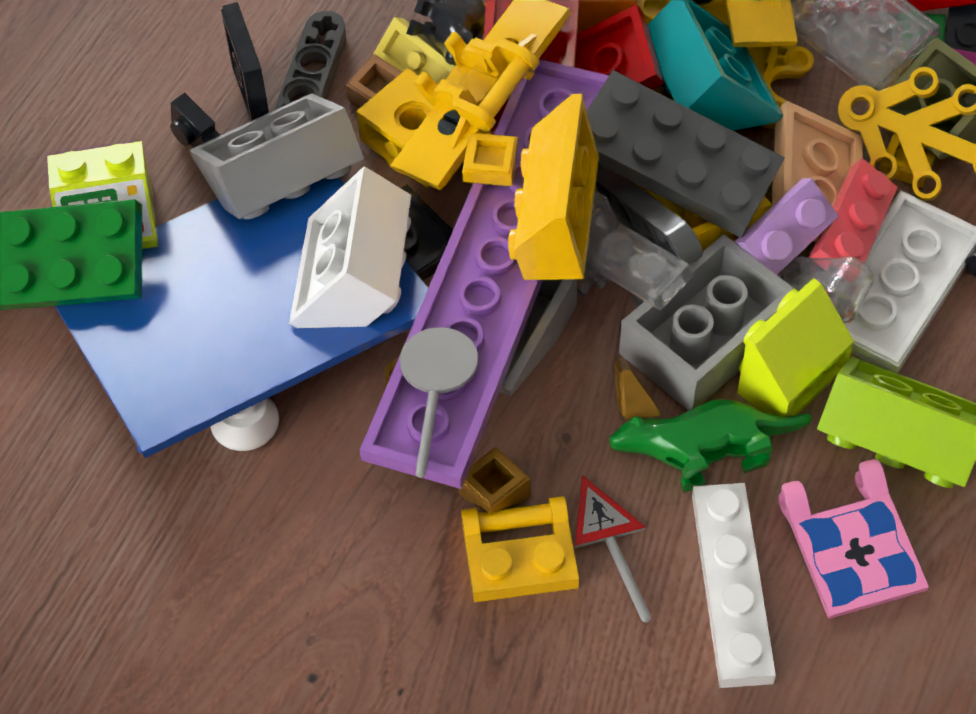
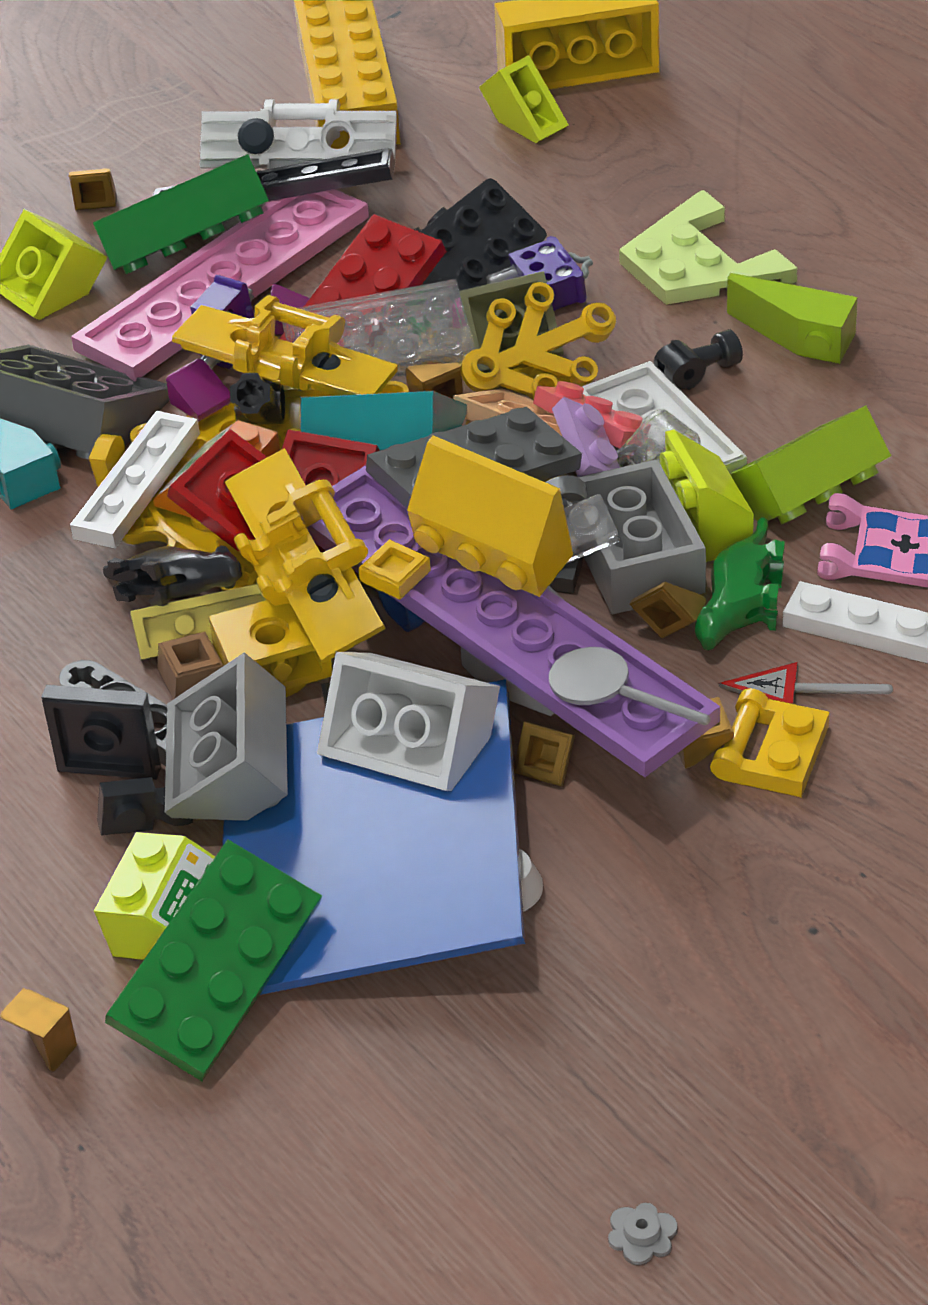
camera: 60 degrees left, 15 degrees down
none -> pearl gold slope [406,363,463,399]

